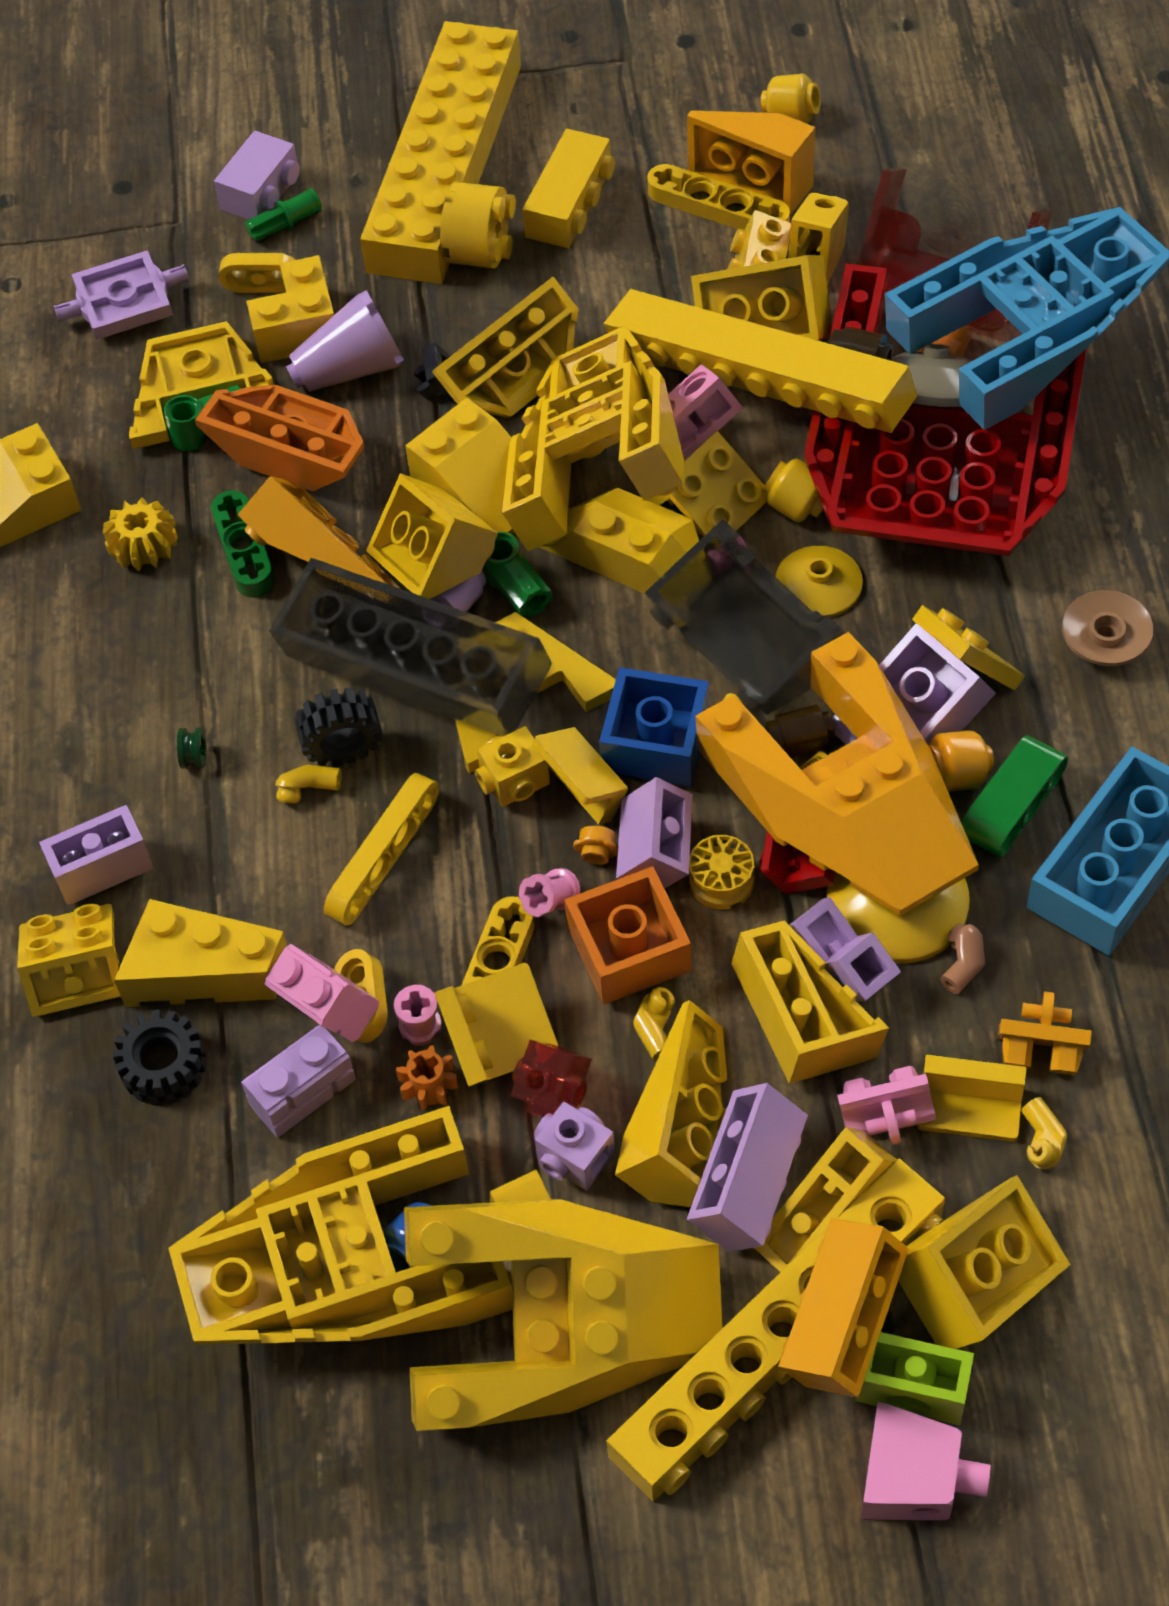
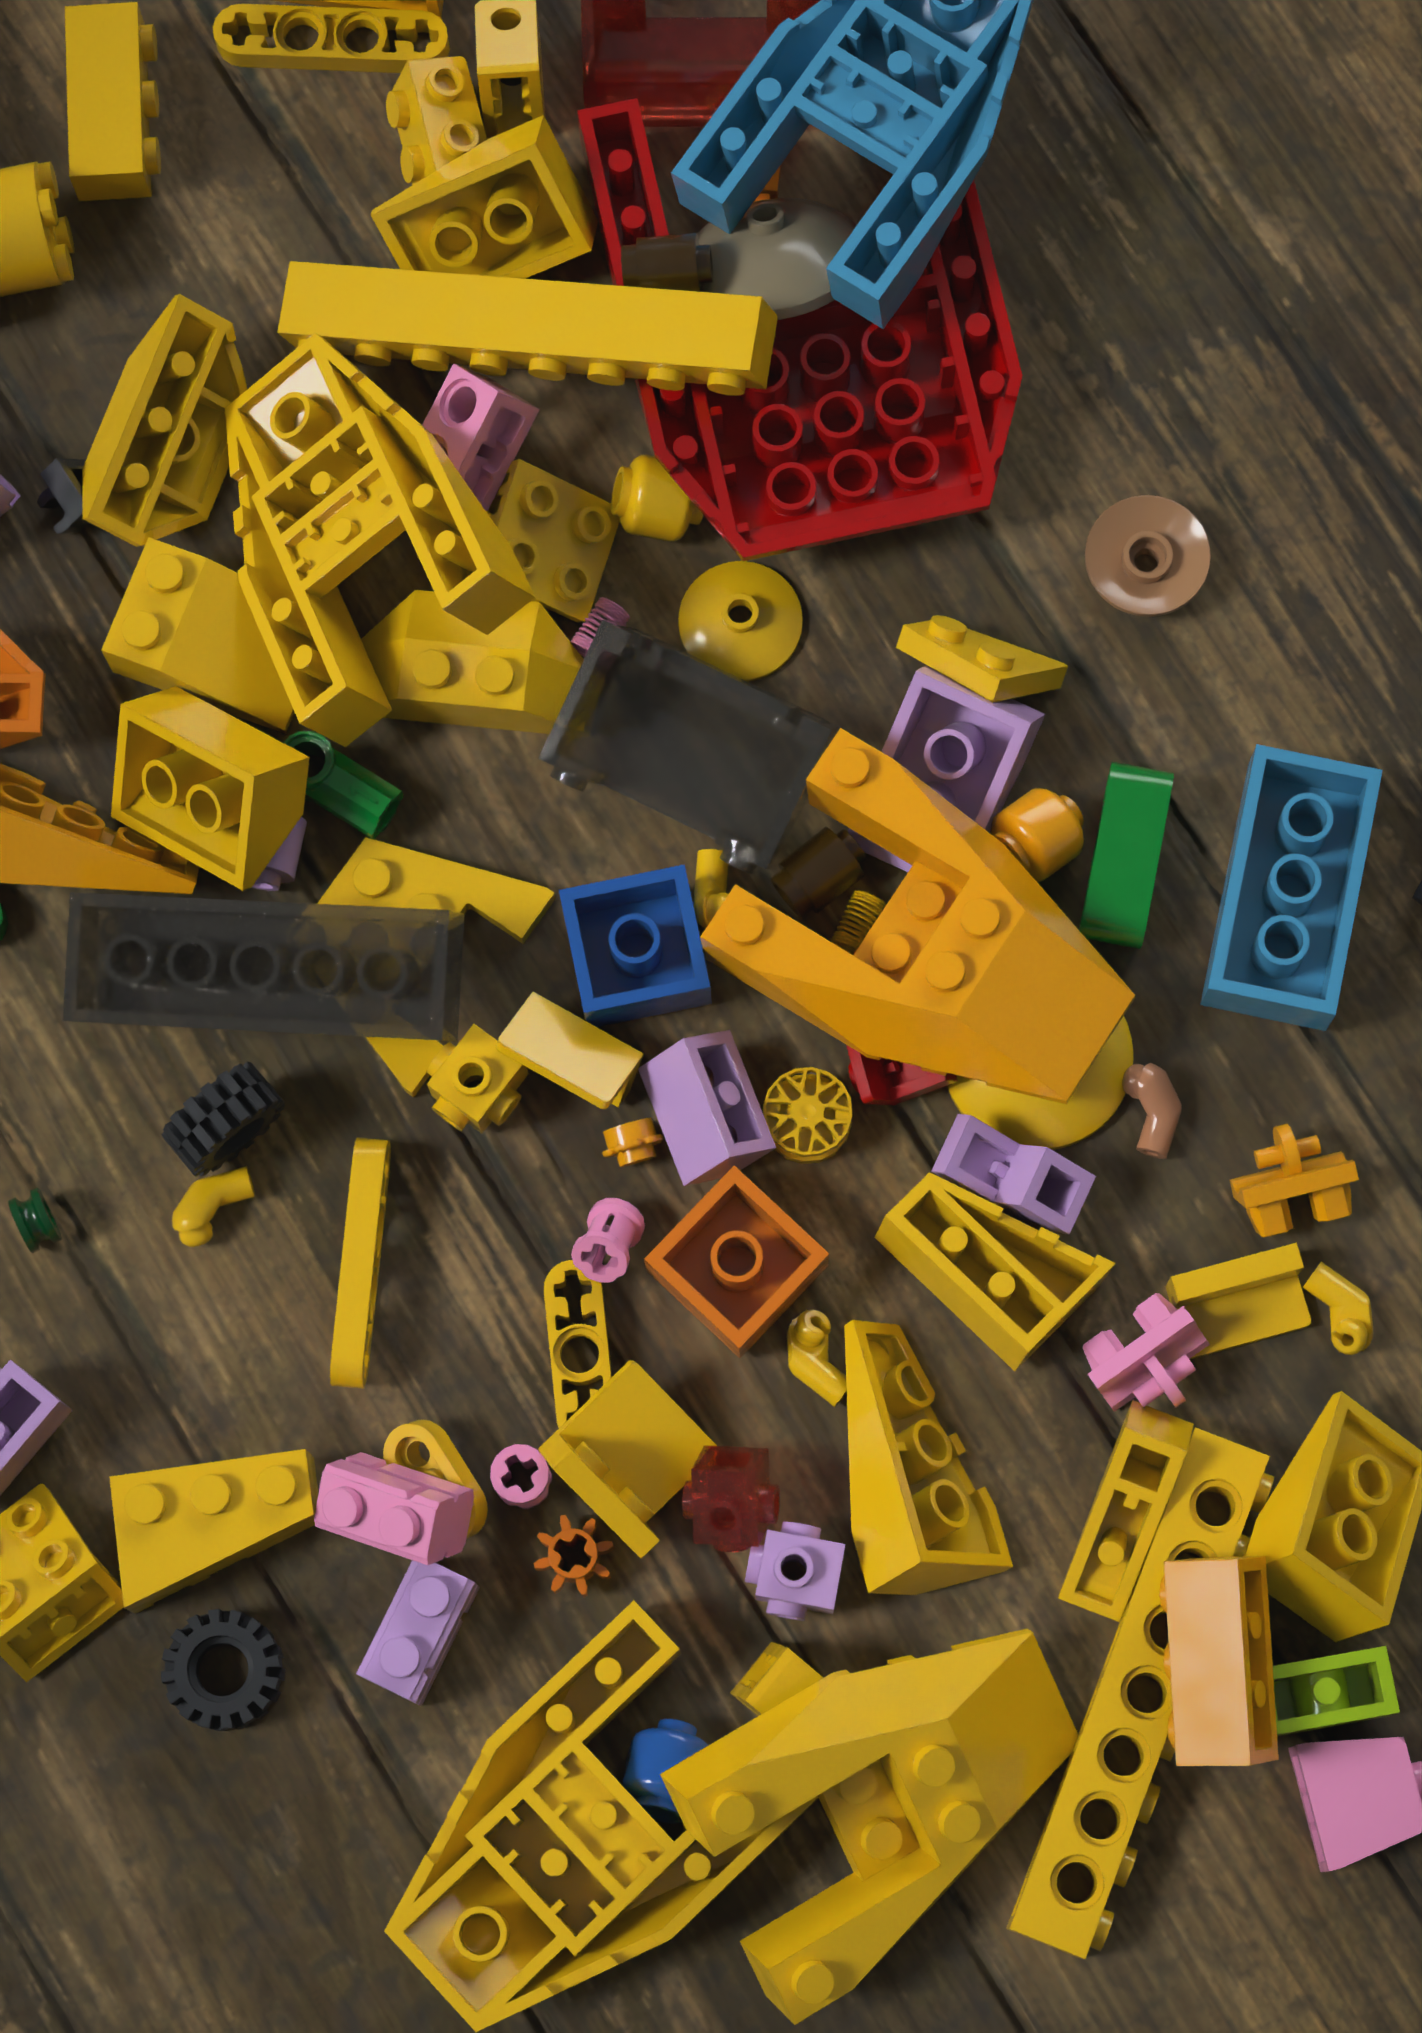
camera: 25 degrees left, 20 degrees up
lavender brick [686,1083,808,1252] -> none

